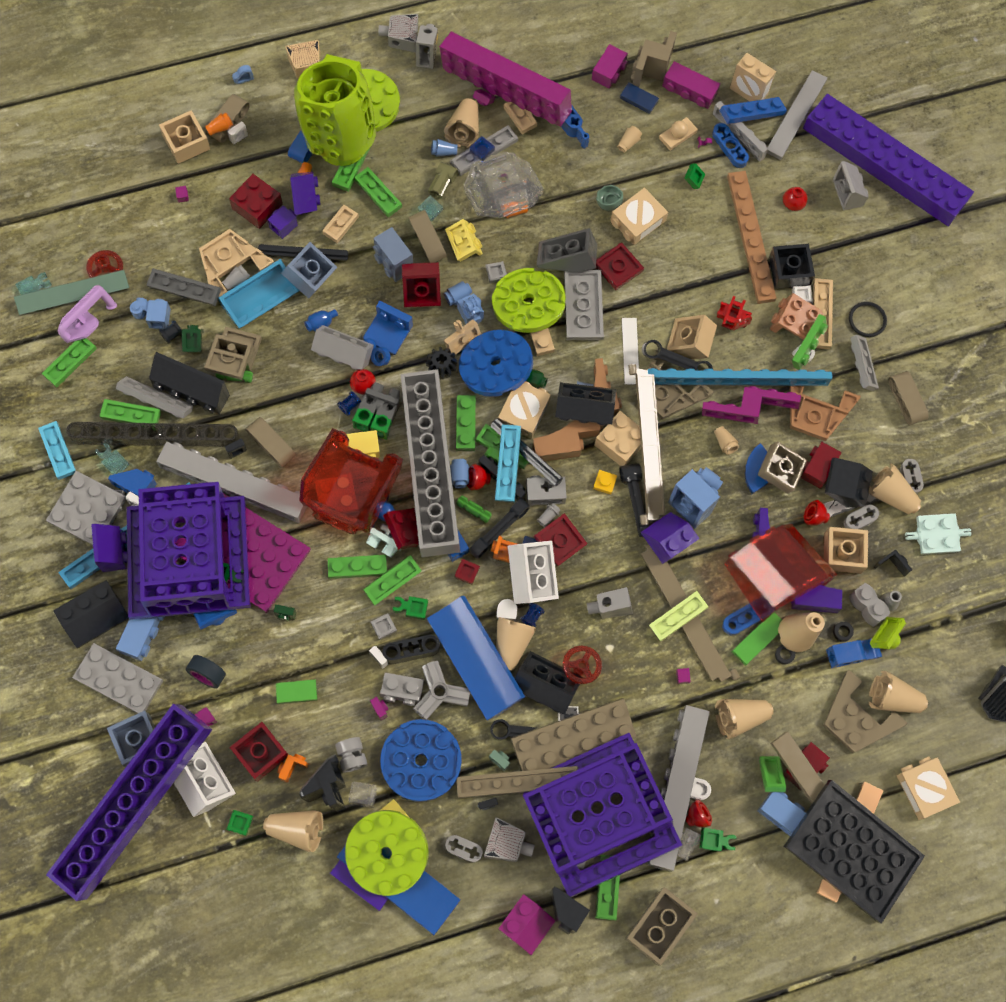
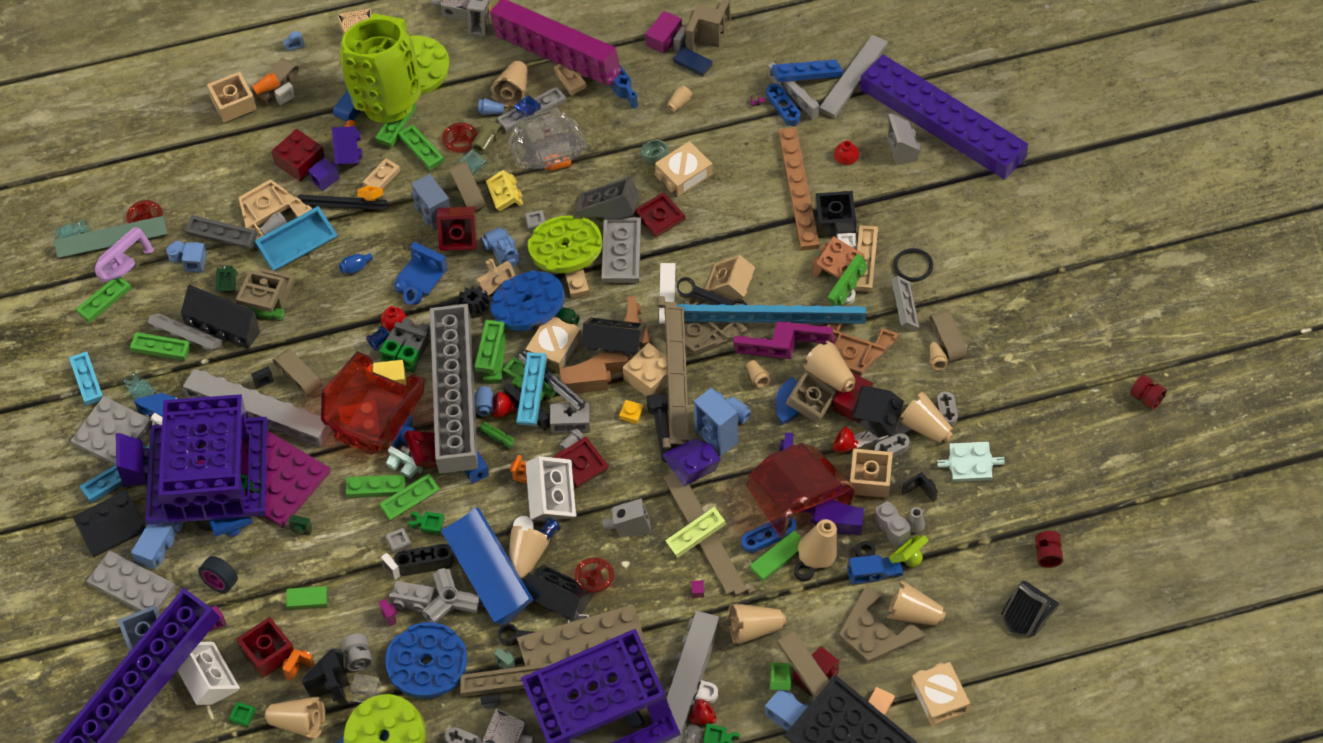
camera: 10 degrees right, 15 degrees down
clear smoke beam [66,422,240,447] -> none
black bush [158,320,182,344] -> none
magenta piece [175,186,189,203] -> none
sand blue brick [281,242,337,299] -> none
light grey brick [311,325,374,370] -> none
dark red plate [454,559,480,585] -> none
black piece [469,498,531,559] -> none
magenta plate [473,89,496,106] -> none
tan tile [659,117,698,151] -> none
magenta brick [662,61,720,109] -> none
green plate [684,163,705,189] -> none
red piece [717,296,752,331] -> none
tan brick [730,53,776,101] -> none
none -> light orange plate [357,185,383,201]
none -> clear red piece [442,122,478,152]
none -> bright green plate [475,320,505,374]
none -> light grey tile [674,27,686,52]
none -> tan cone [804,341,855,393]
none -> tan cone [929,342,948,371]

